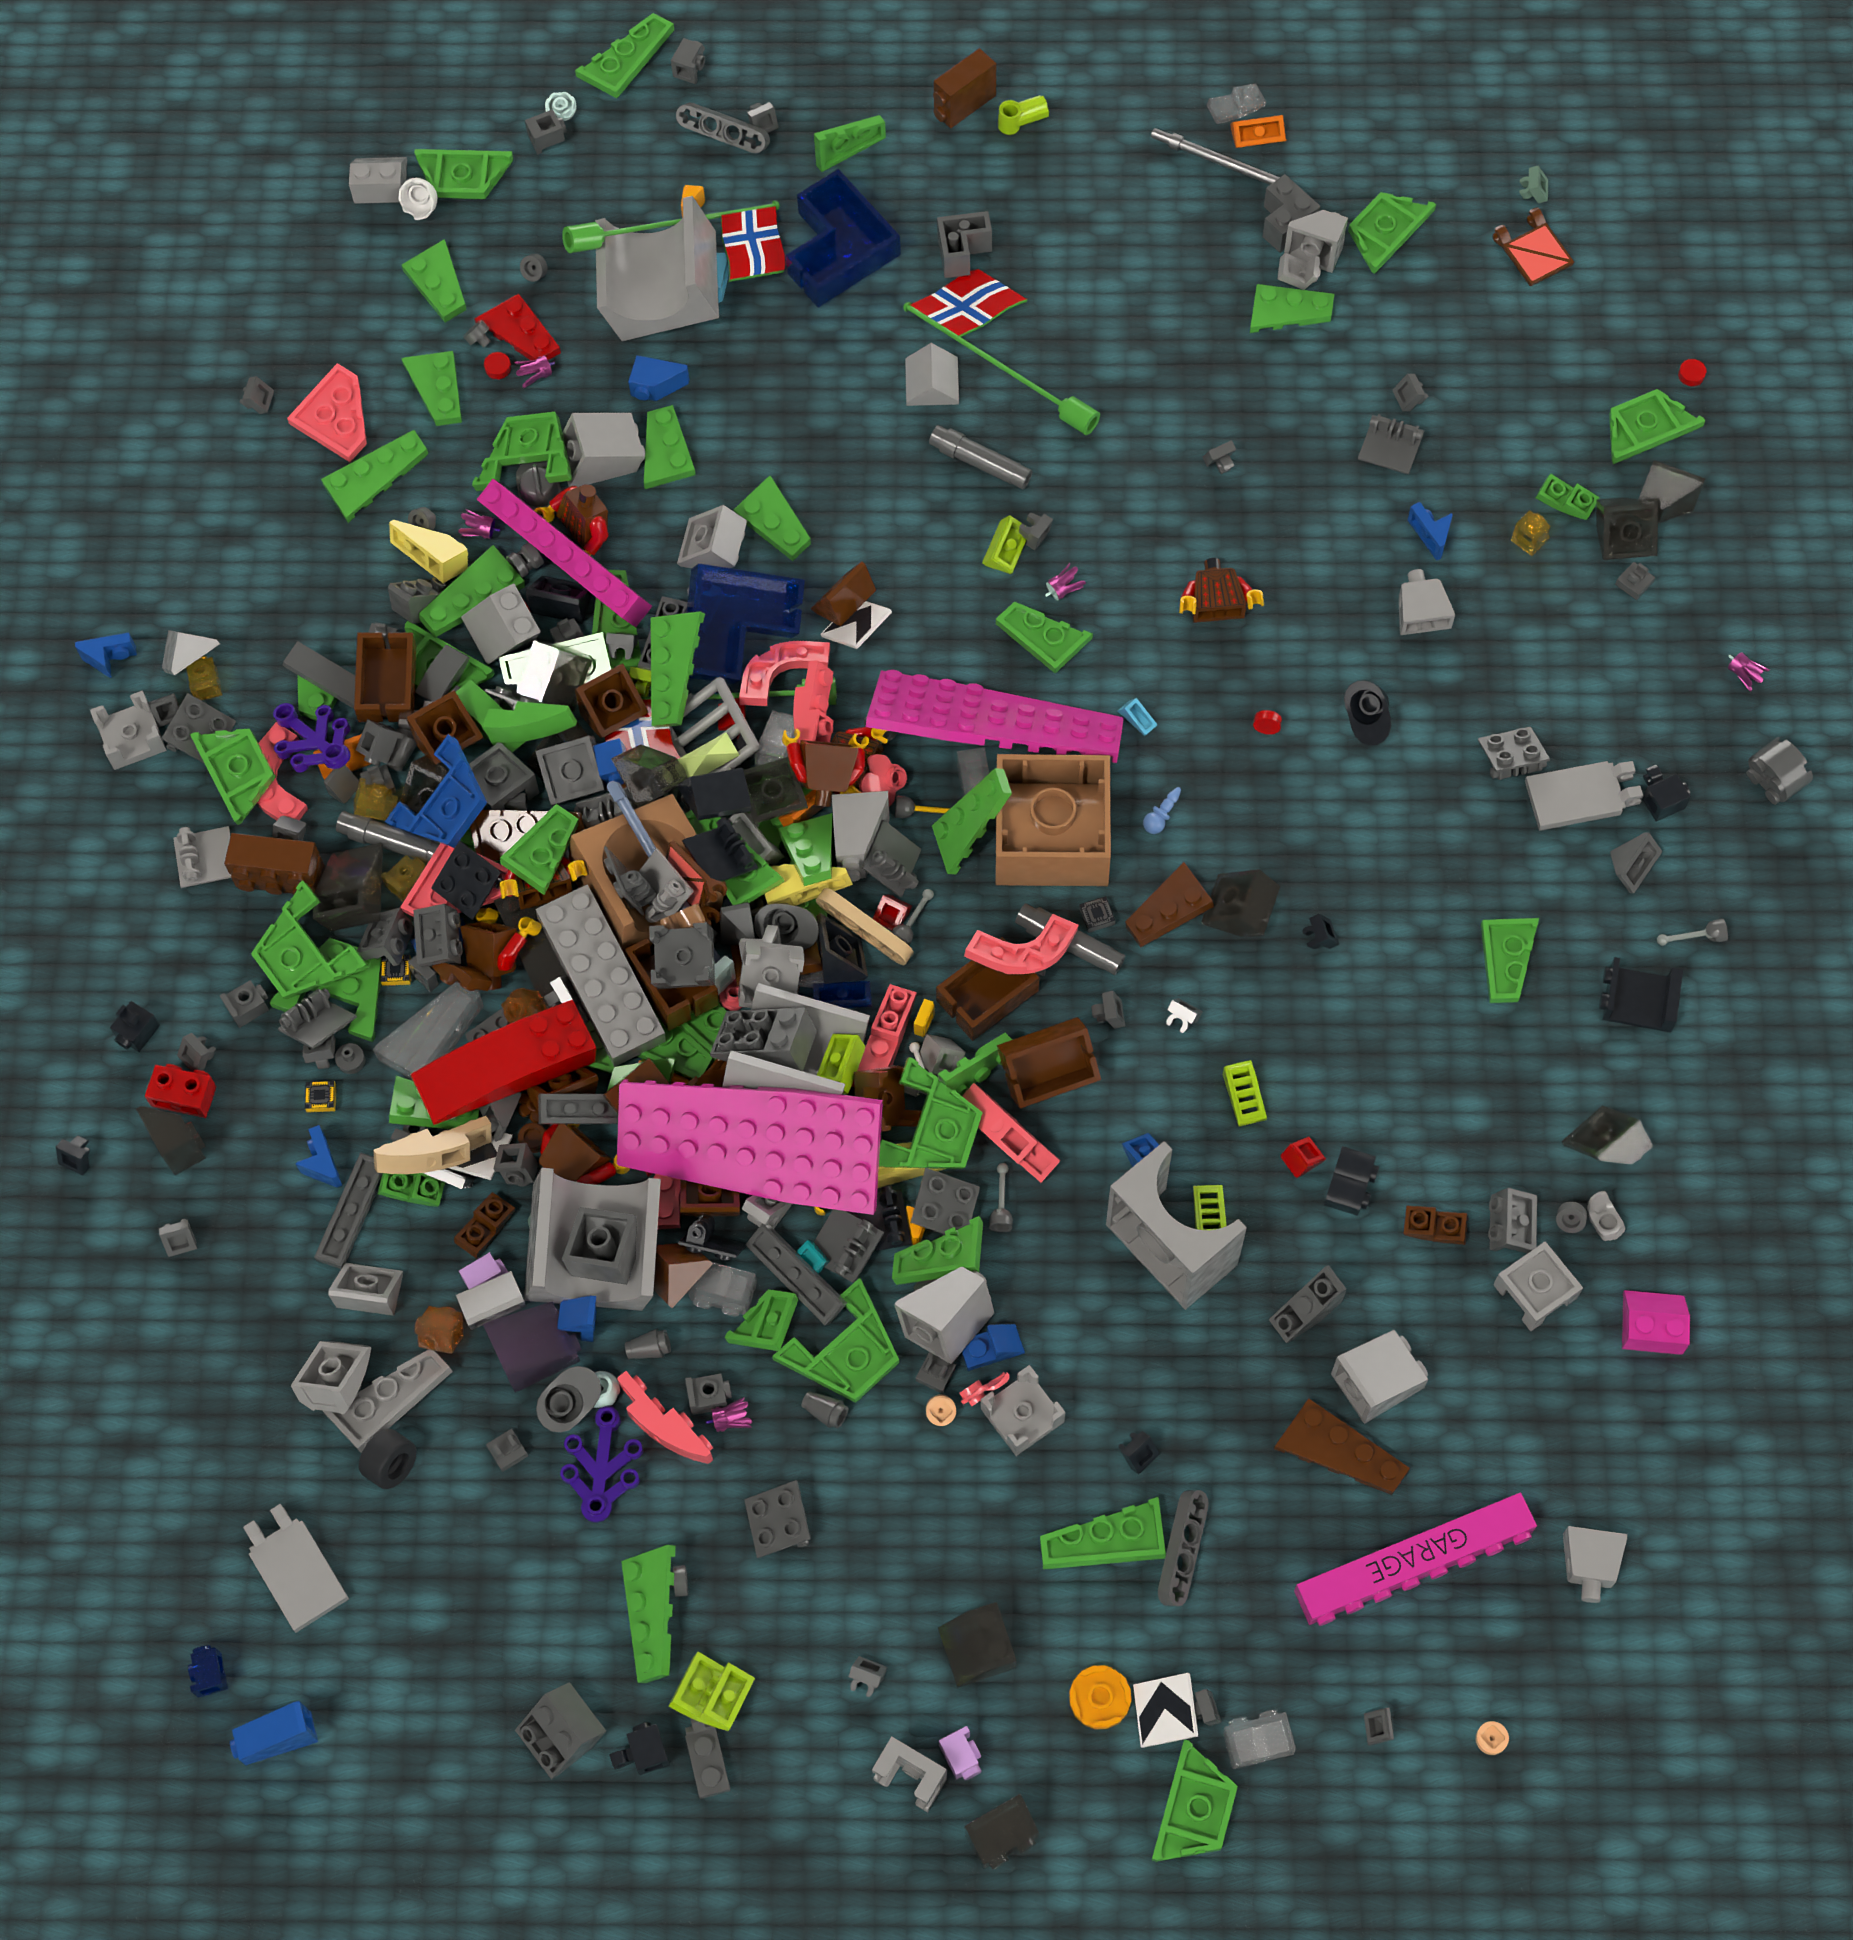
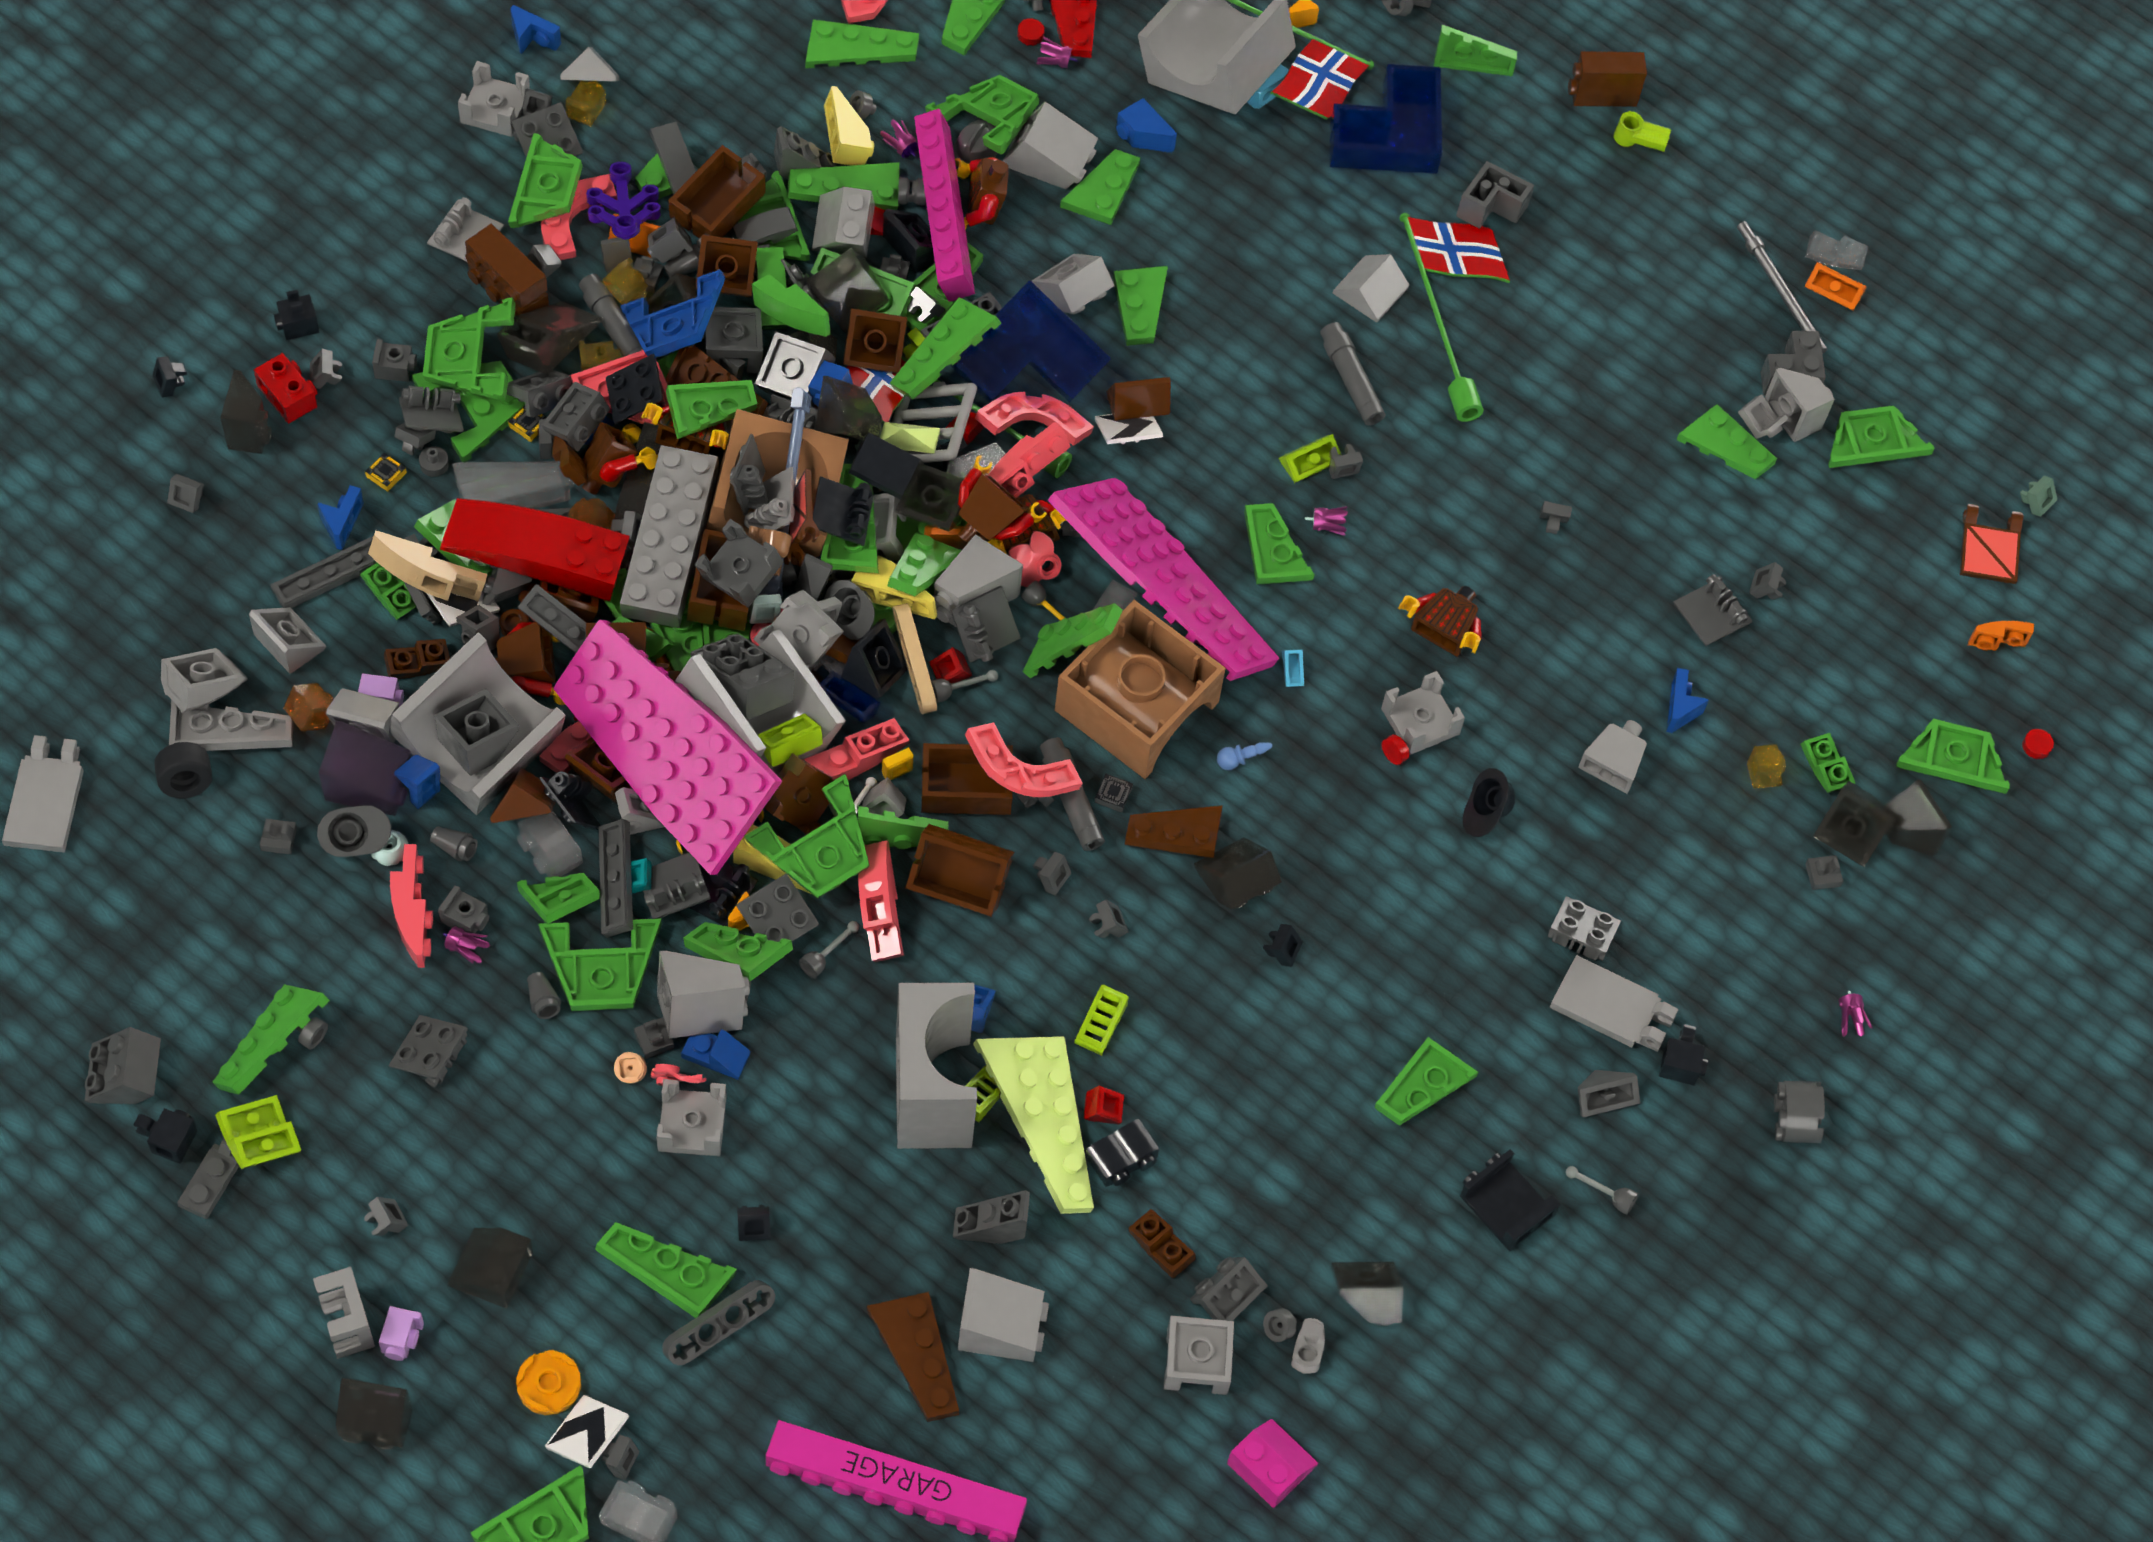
camera: 30 degrees right, 5 degrees down
dark purple plant [560,1406,643,1523] -> none
none -> yellowish green wing [973,1036,1094,1214]
none -> light grey panel [1381,671,1465,755]
none -> orange slope [1968,621,2034,651]

